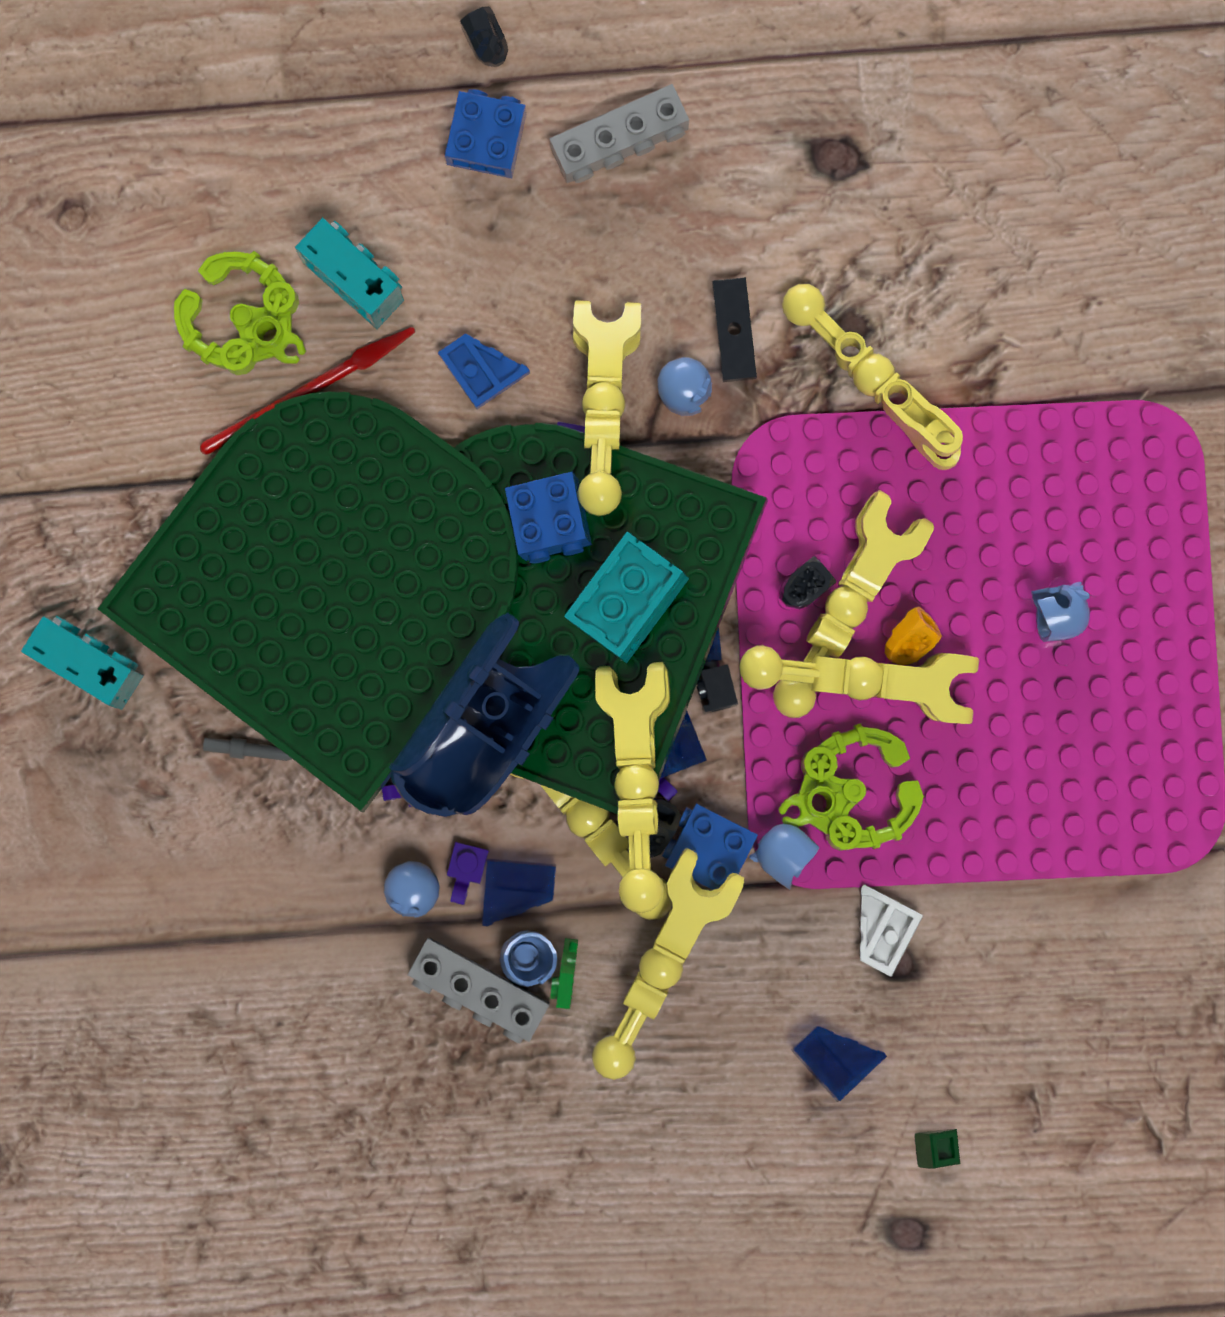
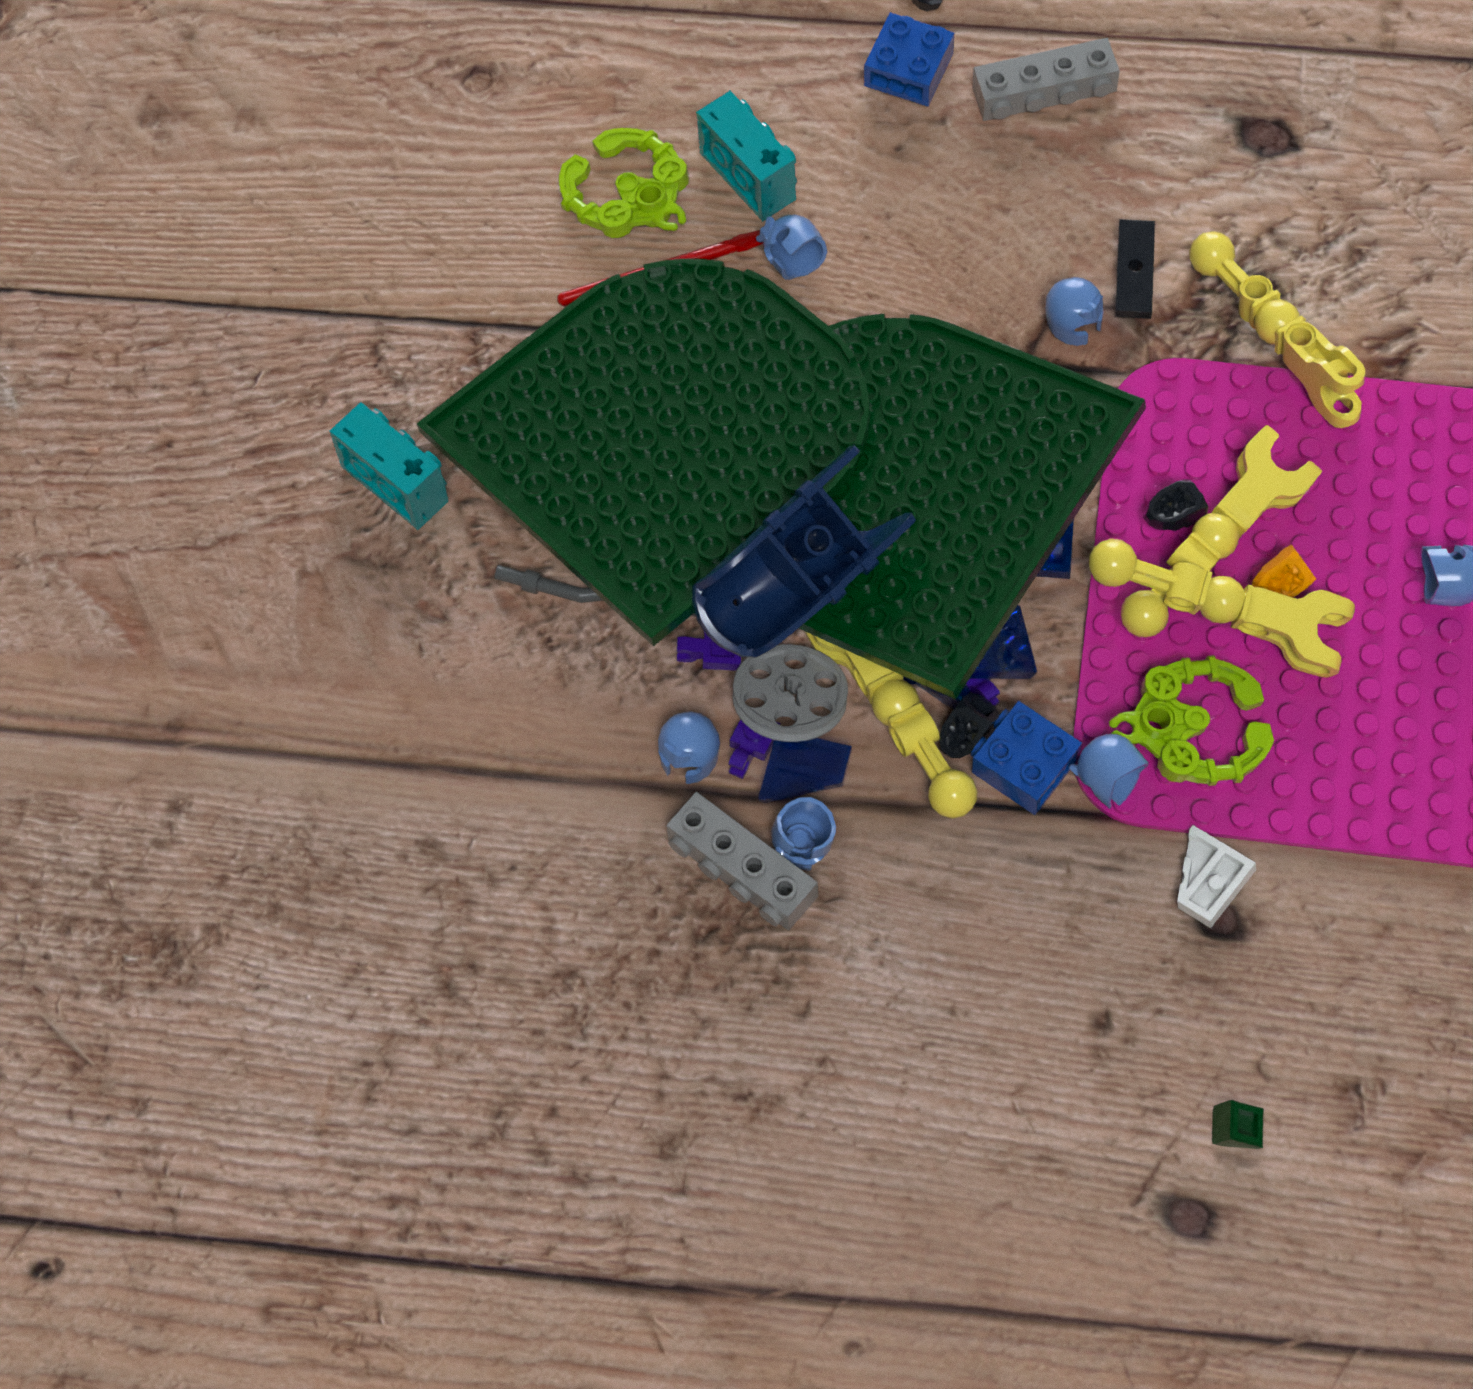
camera: 15 degrees right, 20 degrees down
blue wing [438,334,530,409] -> none
blue brick [505,472,592,563] -> none
green wing [550,938,579,1009] -> none
teal piece [564,532,689,663] -> none
light yellow piece [573,300,641,516] -> none
light yellow piece [592,848,744,1080] -> none
light yellow piece [595,662,670,913] -> none
black brick [696,660,738,714] -> none
clear blue wing [791,1026,887,1102] -> none
none -> light grey wedge [732,644,848,742]
none -> medium blue helmet [756,215,827,280]

